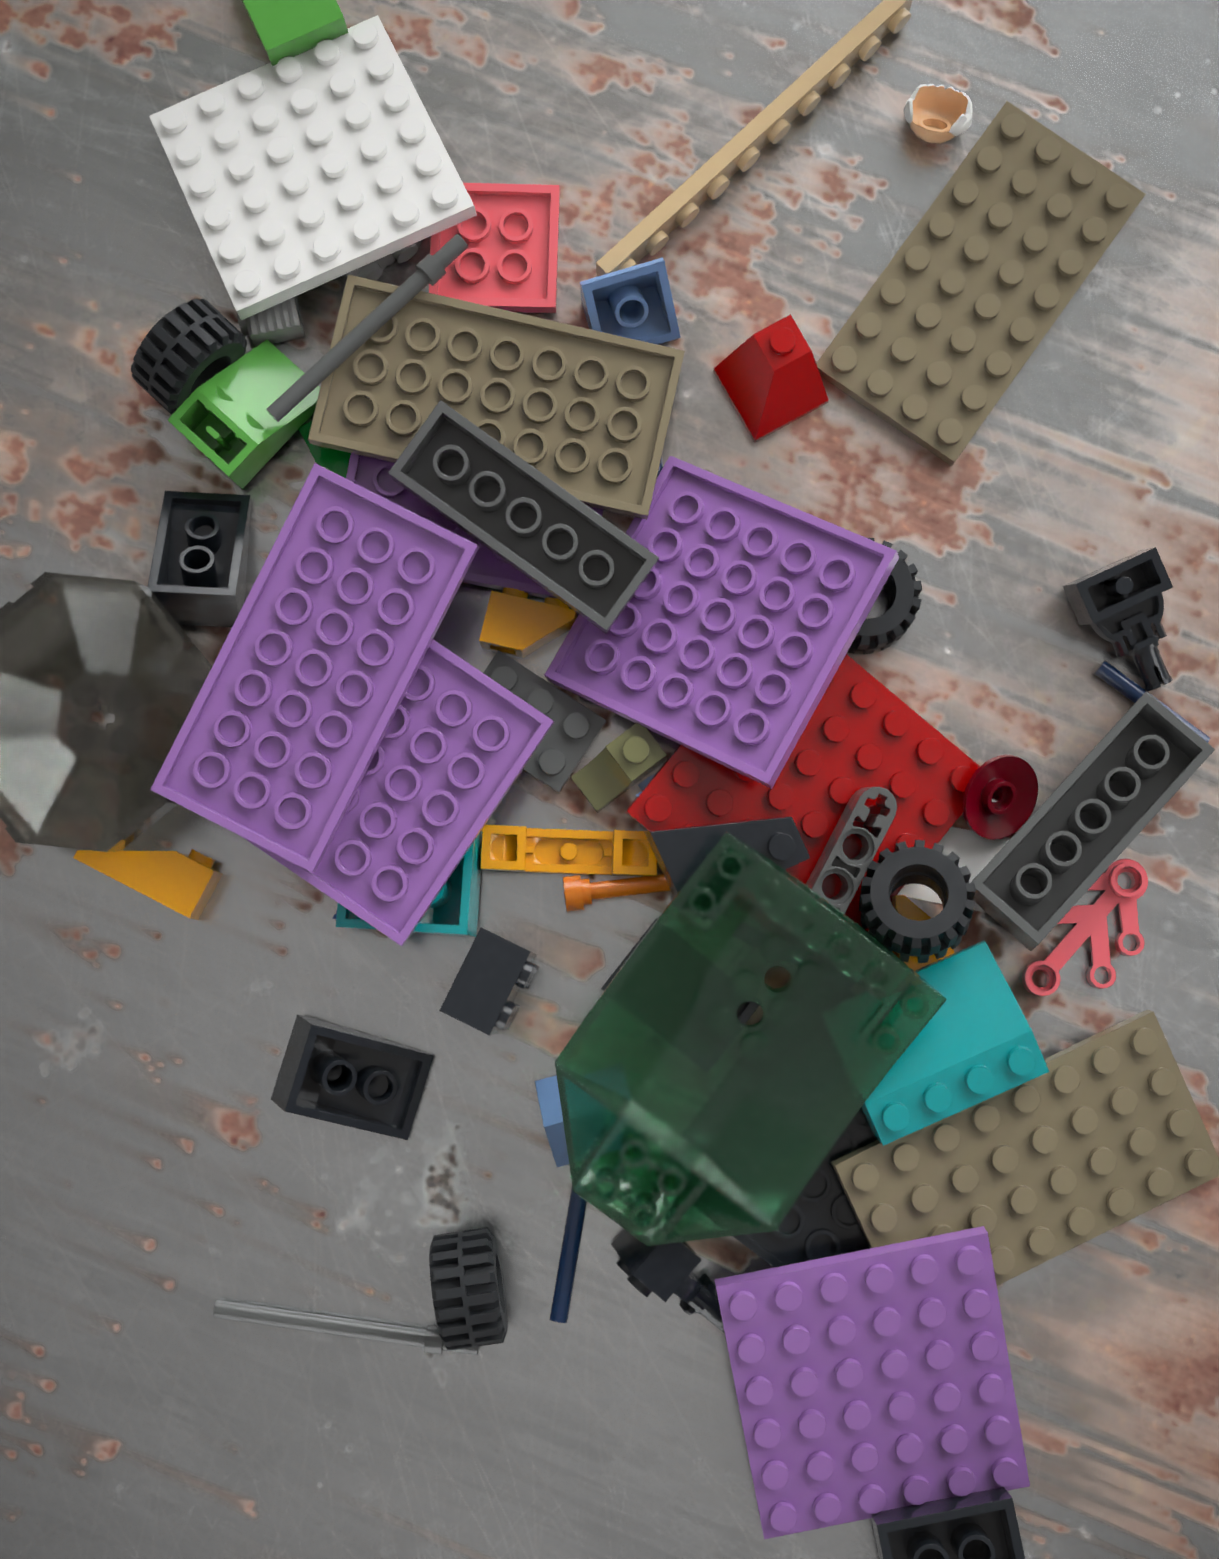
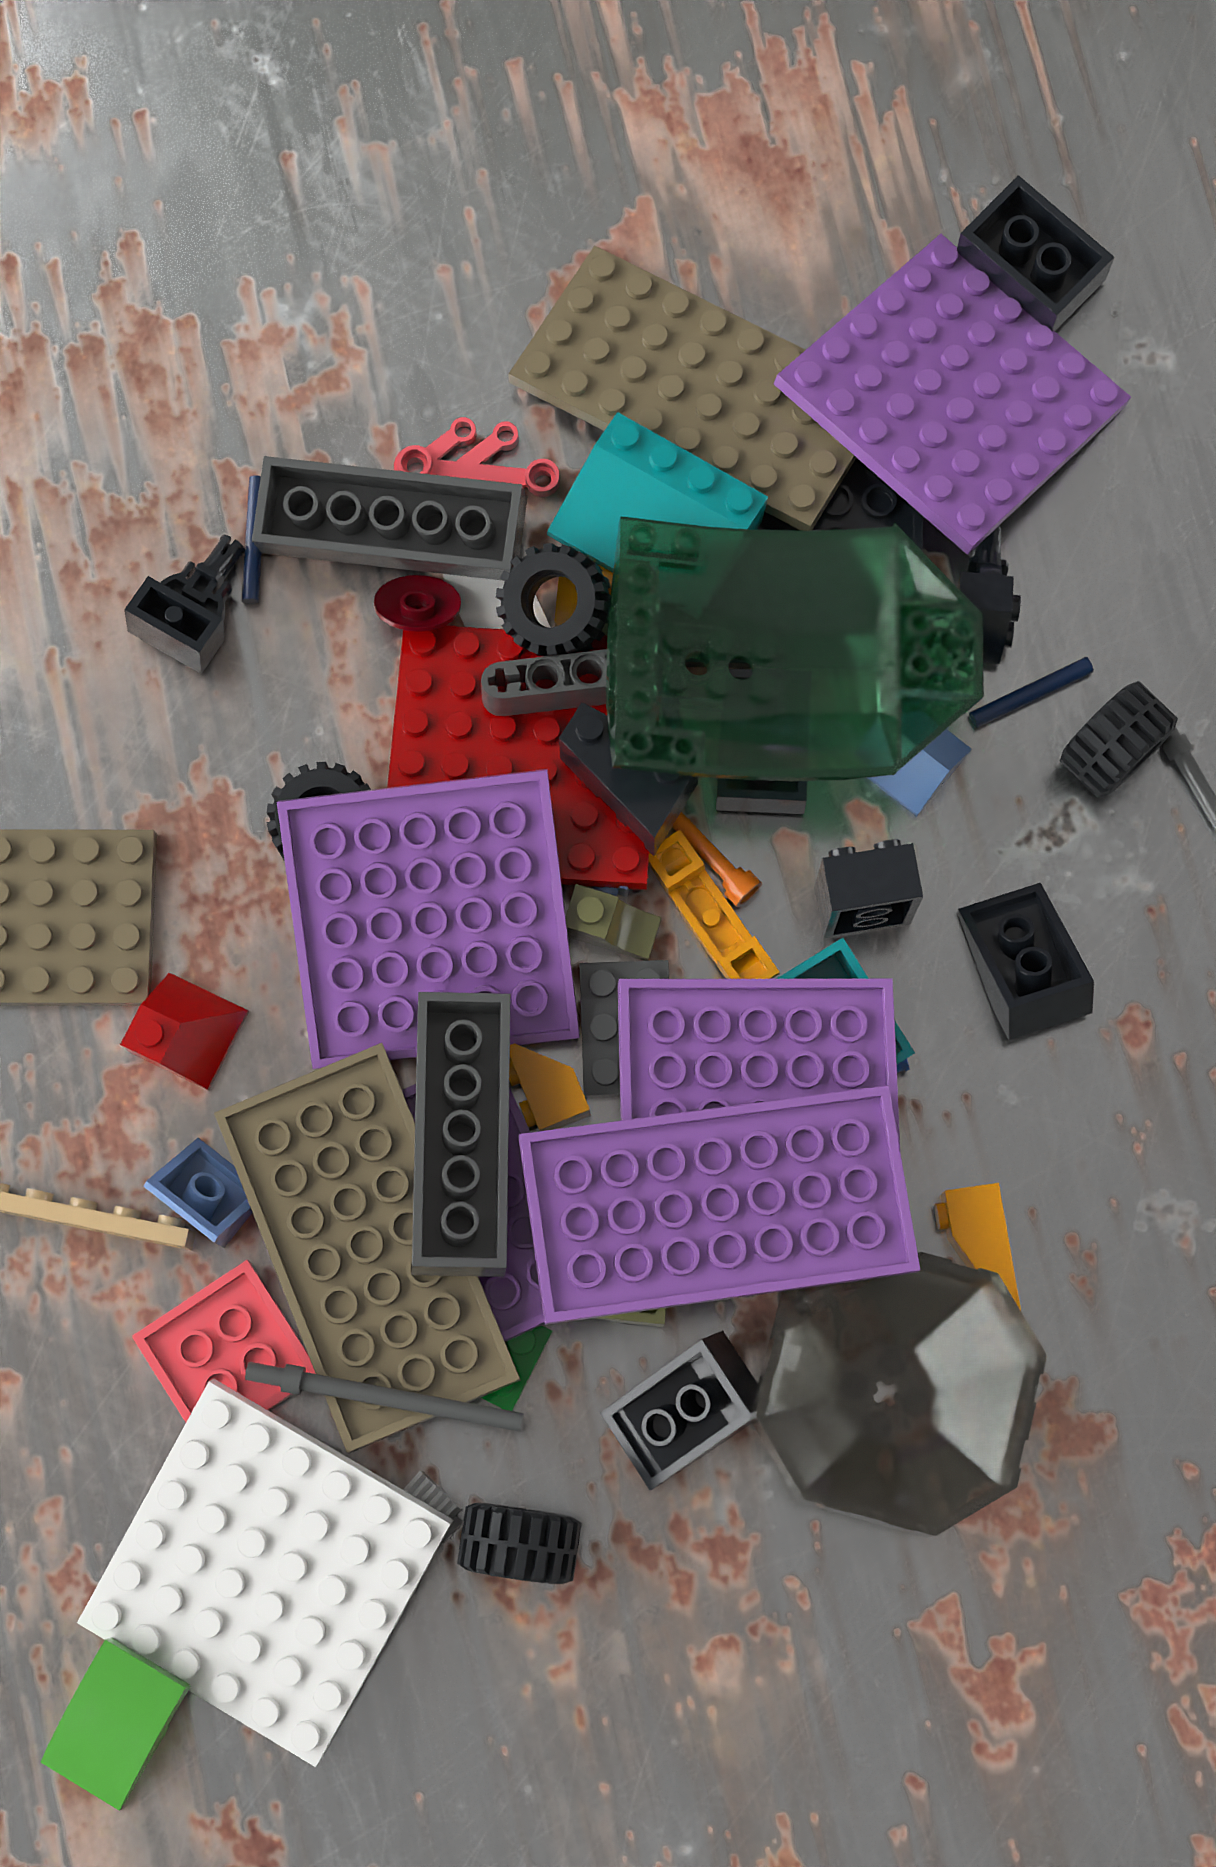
camera: 125 degrees left, 5 degrees down
bright green slope [168,340,321,489] -> none

